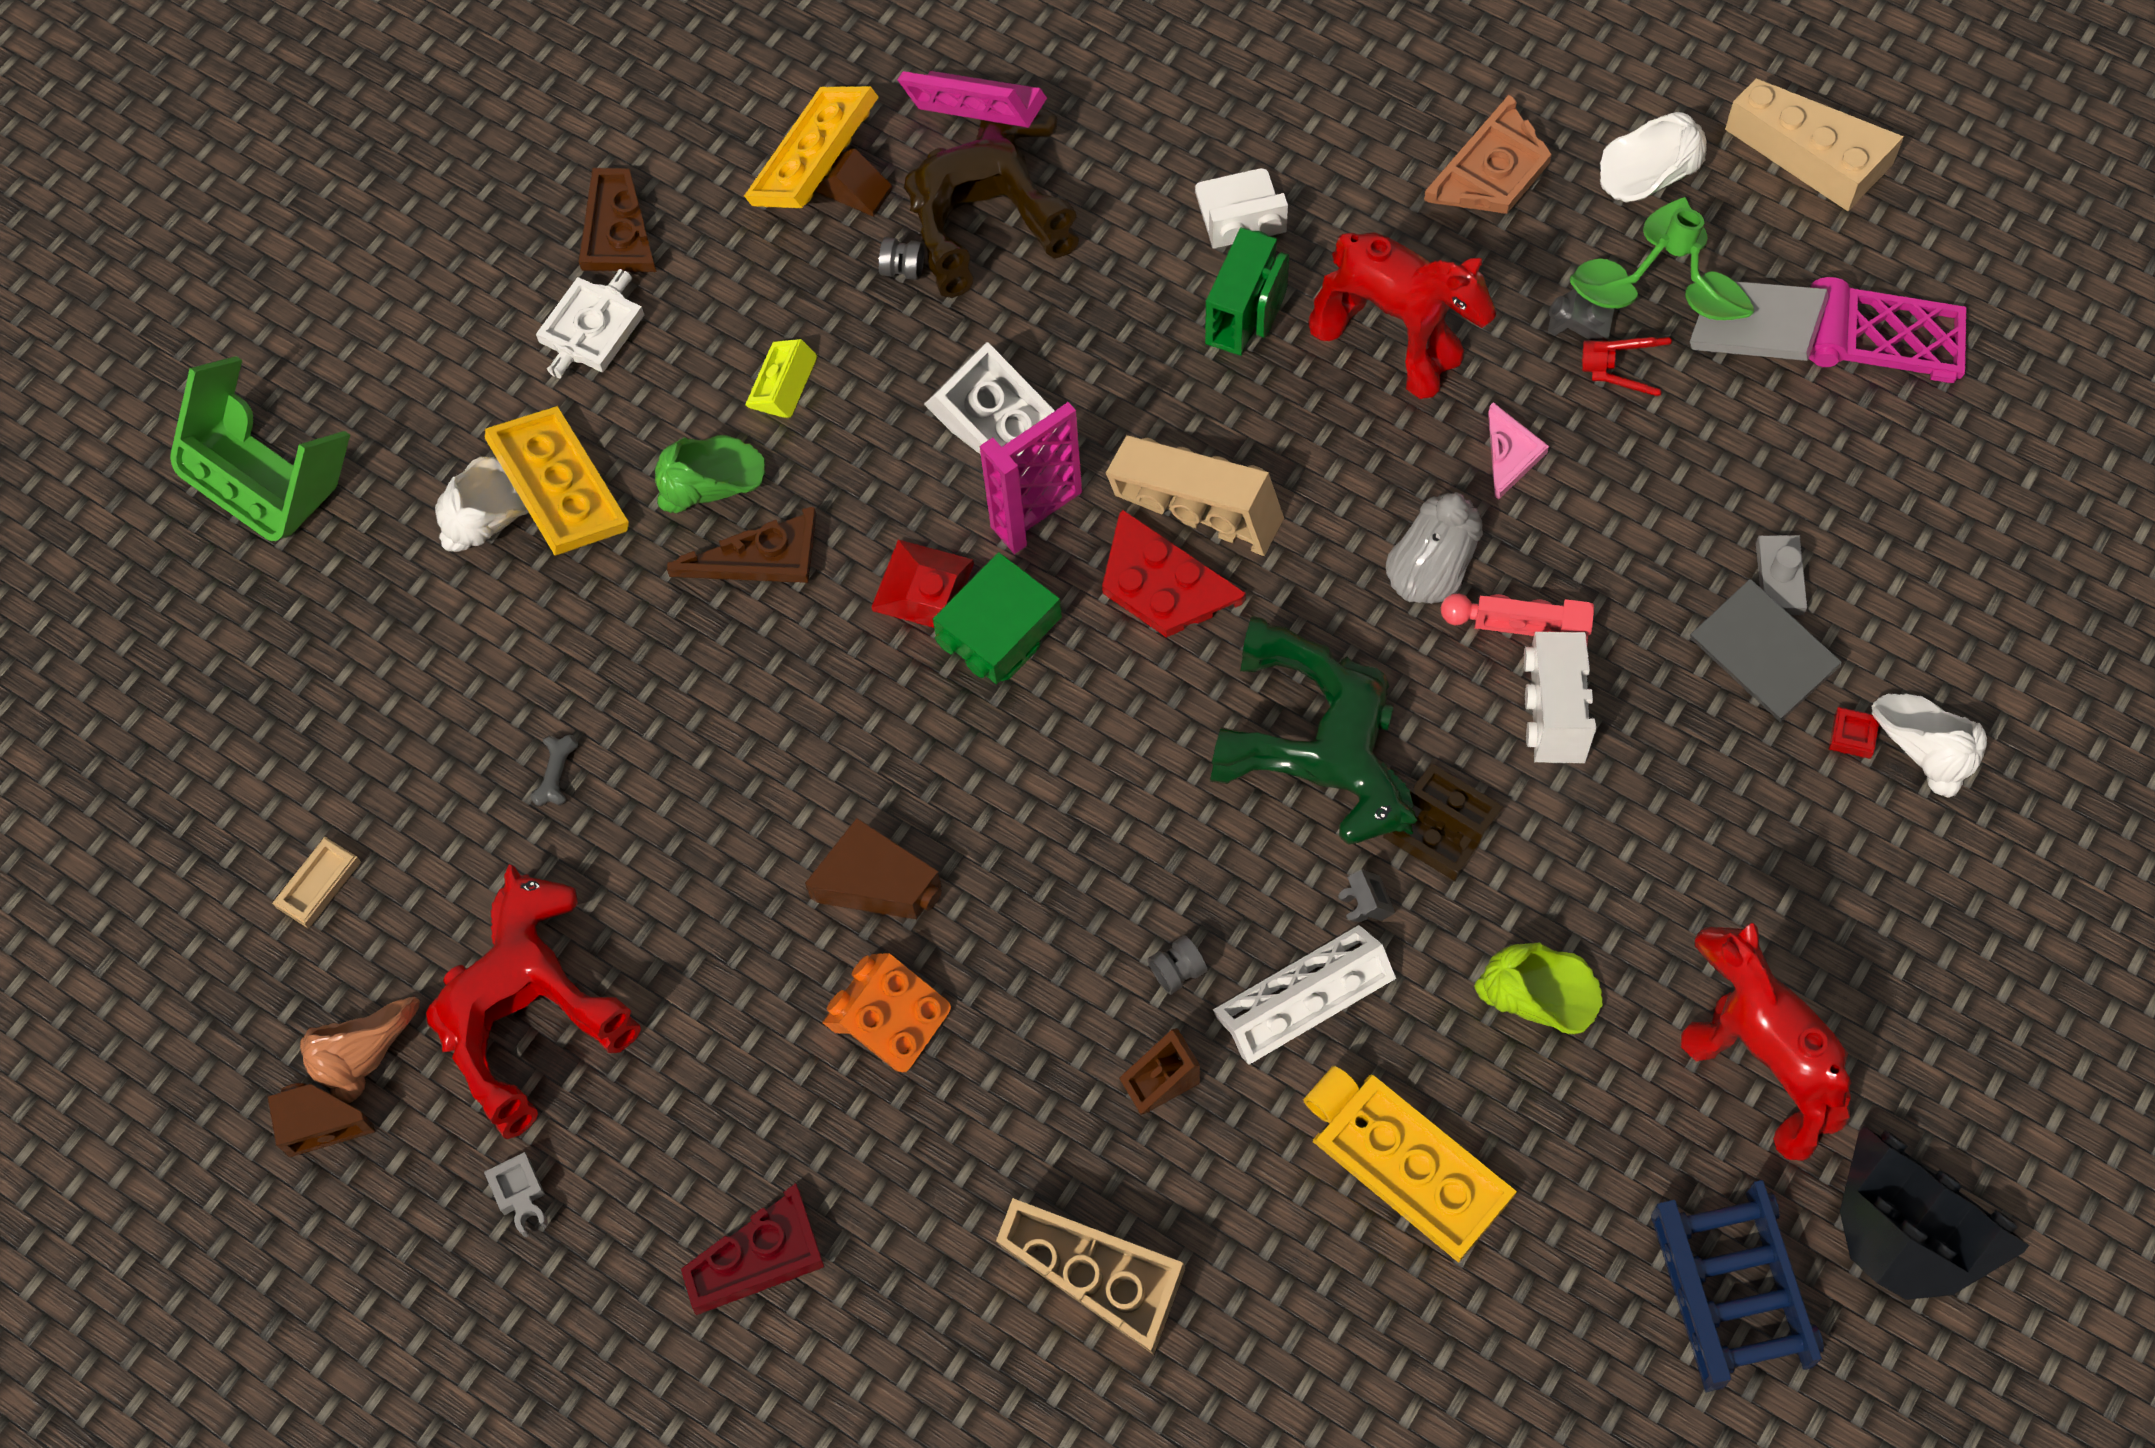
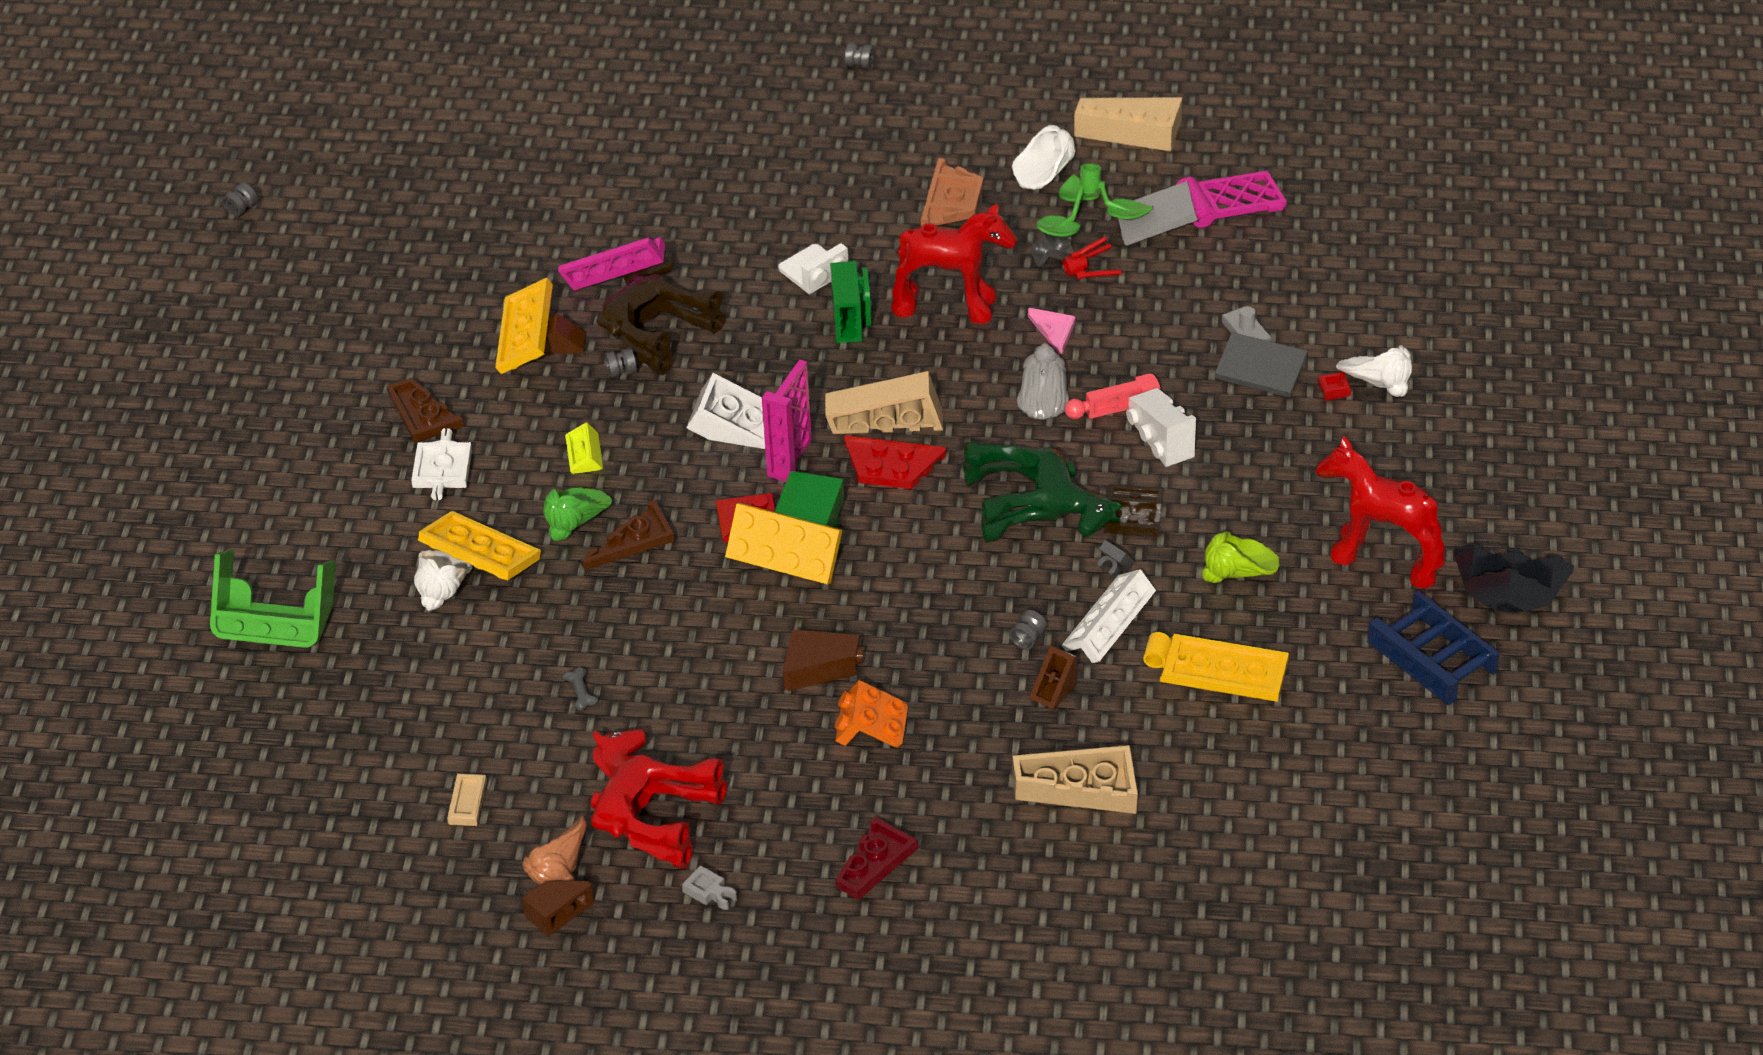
camera: 30 degrees left, 20 degrees down
none -> yellow plate [725,503,842,584]

